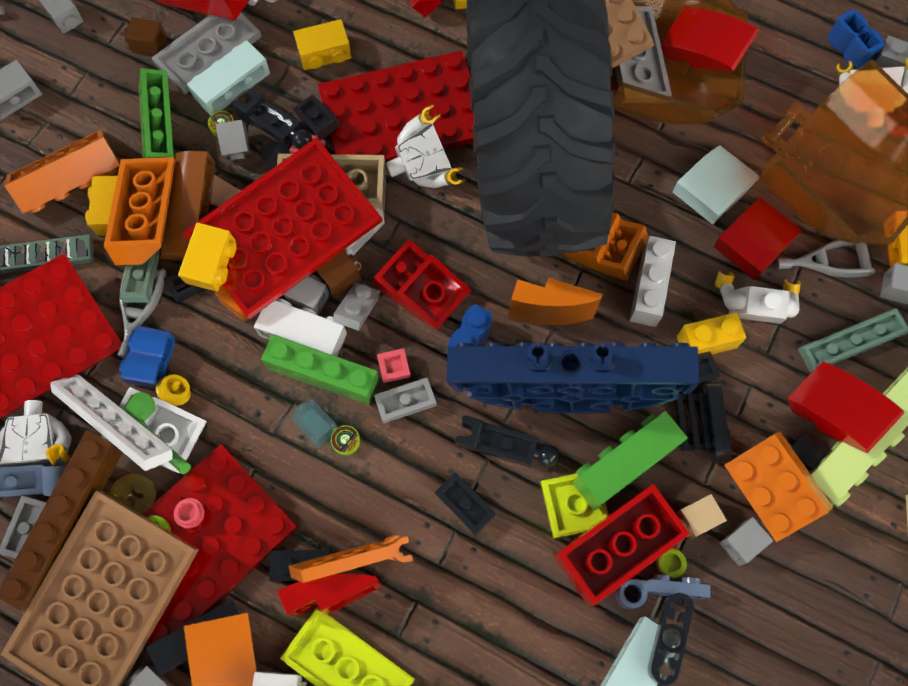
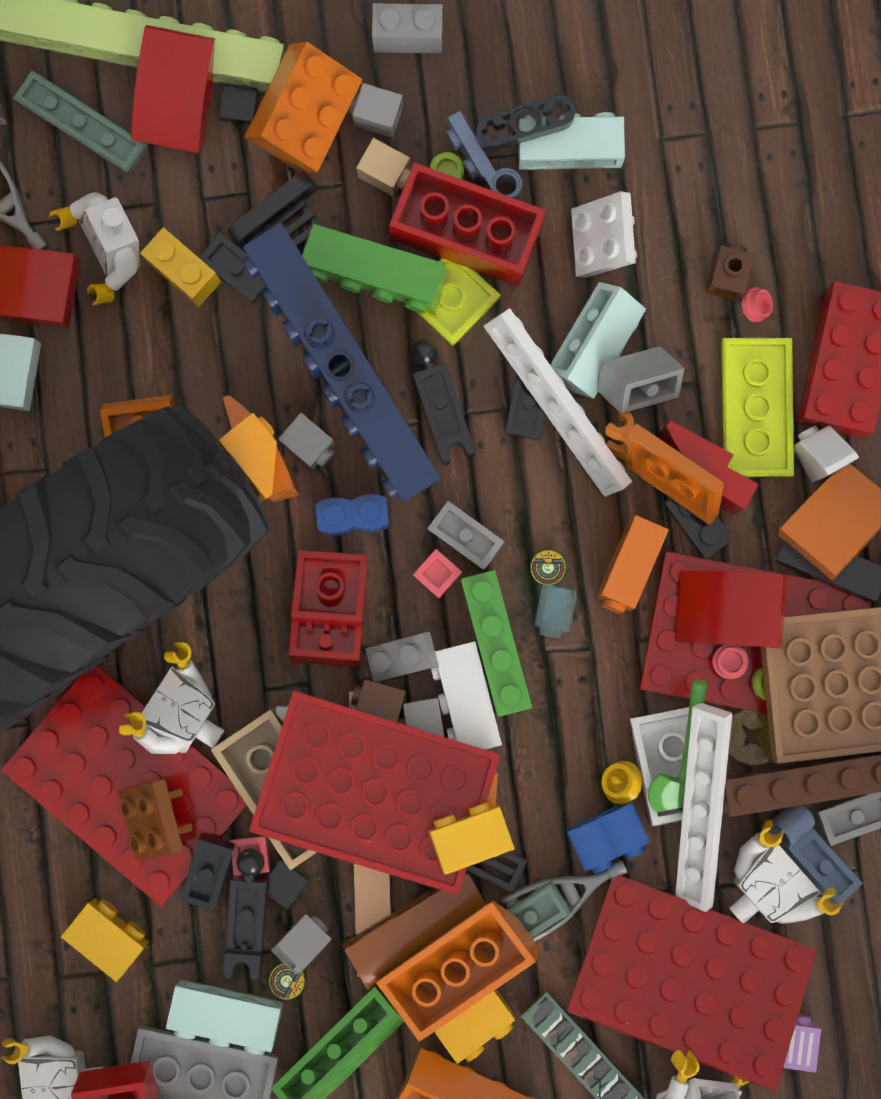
camera: 120 degrees left, 15 degrees up
white brick [629,236,676,327] -> none
none -> dark orange plate [118,779,193,860]
none -> light orange slope [218,413,277,502]
none -> light grey brick [278,413,335,470]
none -> light grey brick [372,3,443,53]
none -> white plate [484,308,632,497]
none -> light aqua brick [550,282,646,399]
none -> white plate [571,191,637,278]
none -> orange brick [596,515,669,614]
none -> light grey brick [598,346,685,414]
none -> red slope [676,570,787,649]

